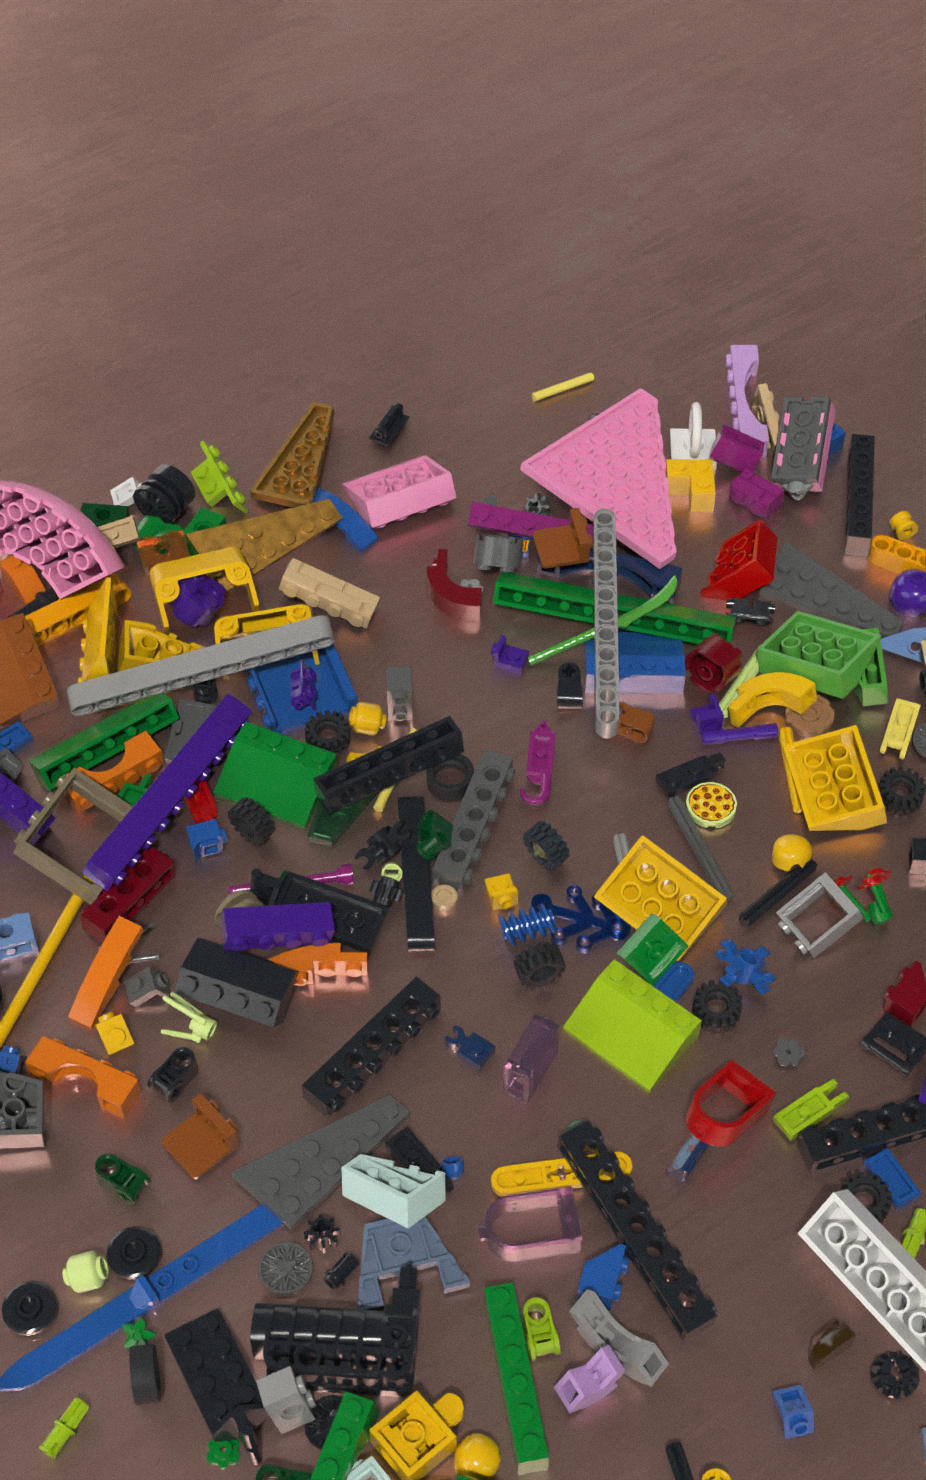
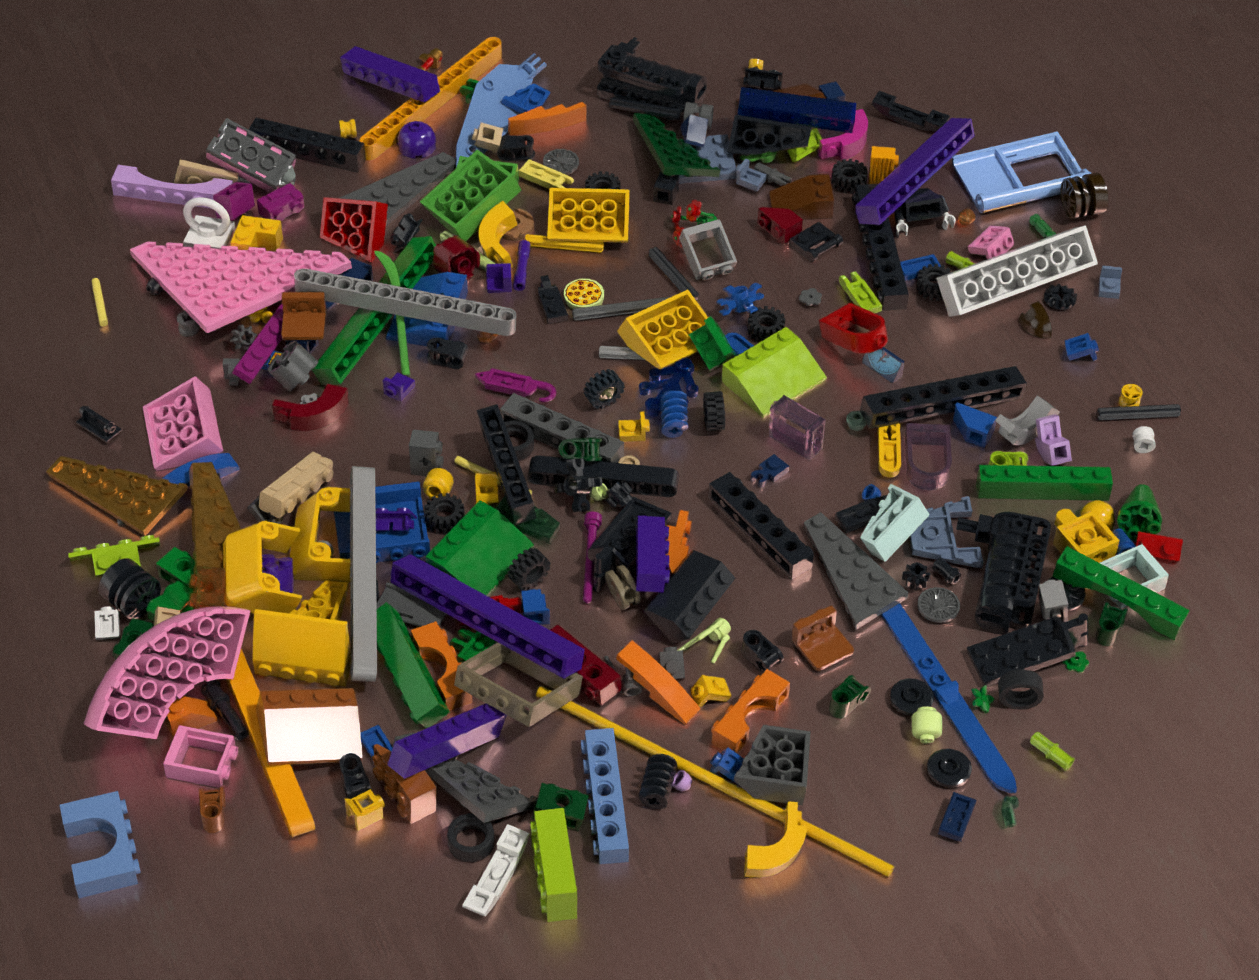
camera: 80 degrees left, 5 degrees down
yellow hair [772,834,813,871] -> none

